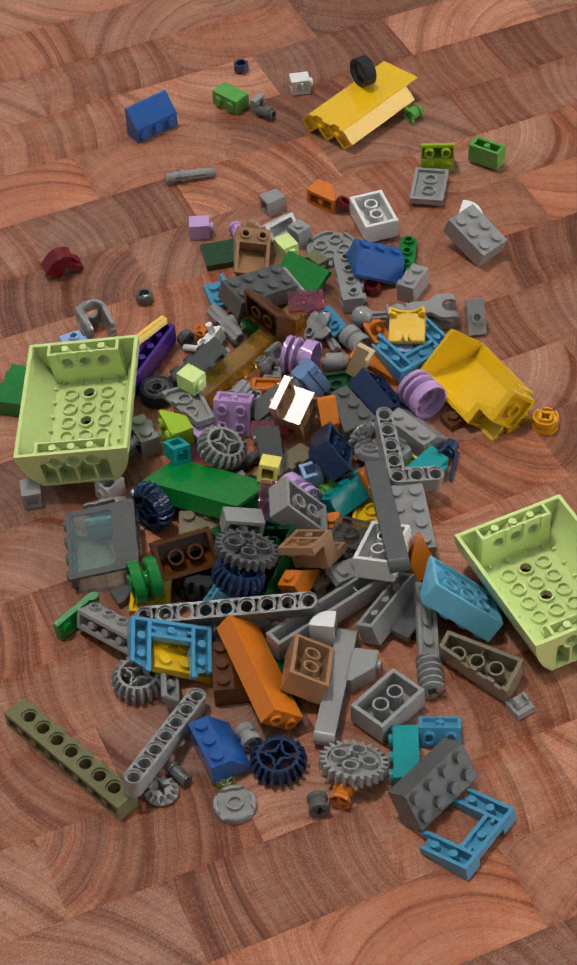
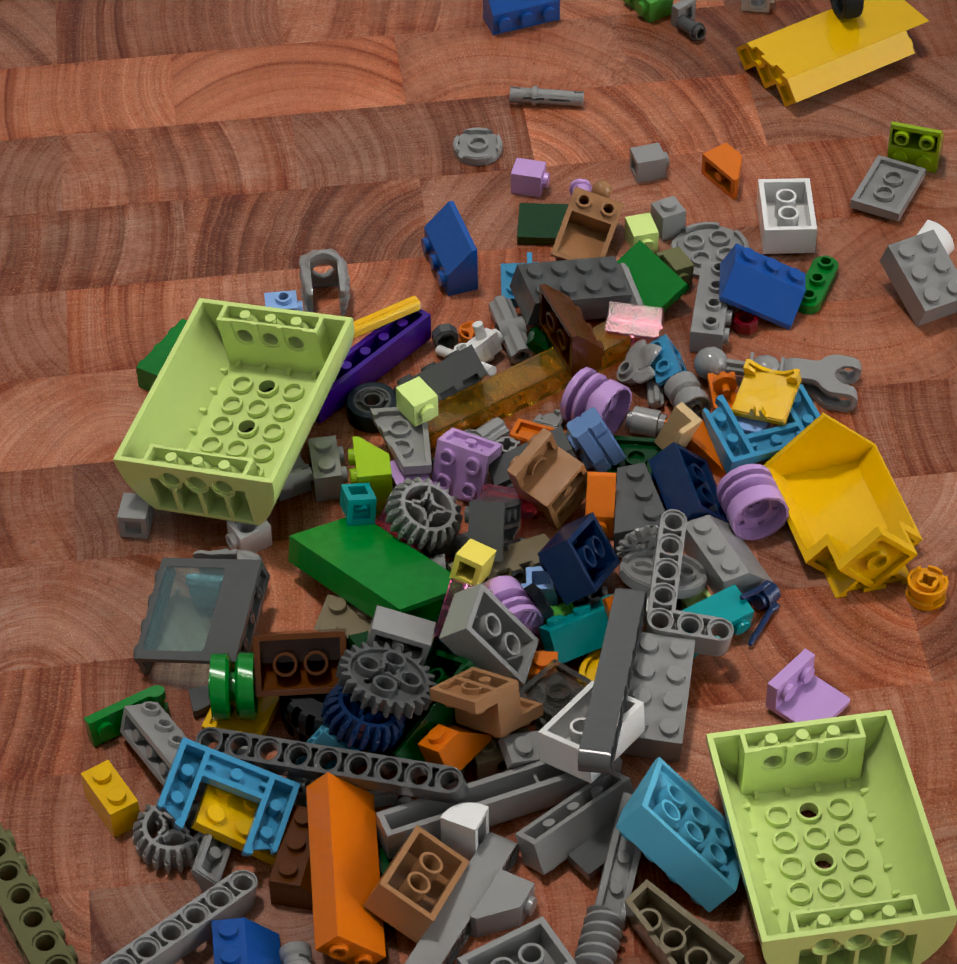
camera: 15 degrees right, 0 degrees up
dark red brick [41,247,84,279] -> none
dark blue gear [129,480,175,531] -> none
dark grey tile [135,288,153,305] -> none
light grey plate [256,341,283,373] -> none
white brick [259,212,296,242] -> none
dark red tile [335,195,350,212] -> none
light grey brick [396,263,429,303] -> none
bright green brick [403,103,424,125] -> none
orange slope [408,532,432,582] -> none
reddish brown plate [440,409,466,432] -> none
light grey brick [464,297,487,336] -> none
none -> yellow brick [81,760,140,838]
none -> blue slope [421,201,478,296]
none -> light grey tile [453,127,503,166]
none -> black tile [524,583,554,620]
none -> lavender bracket [765,649,850,723]

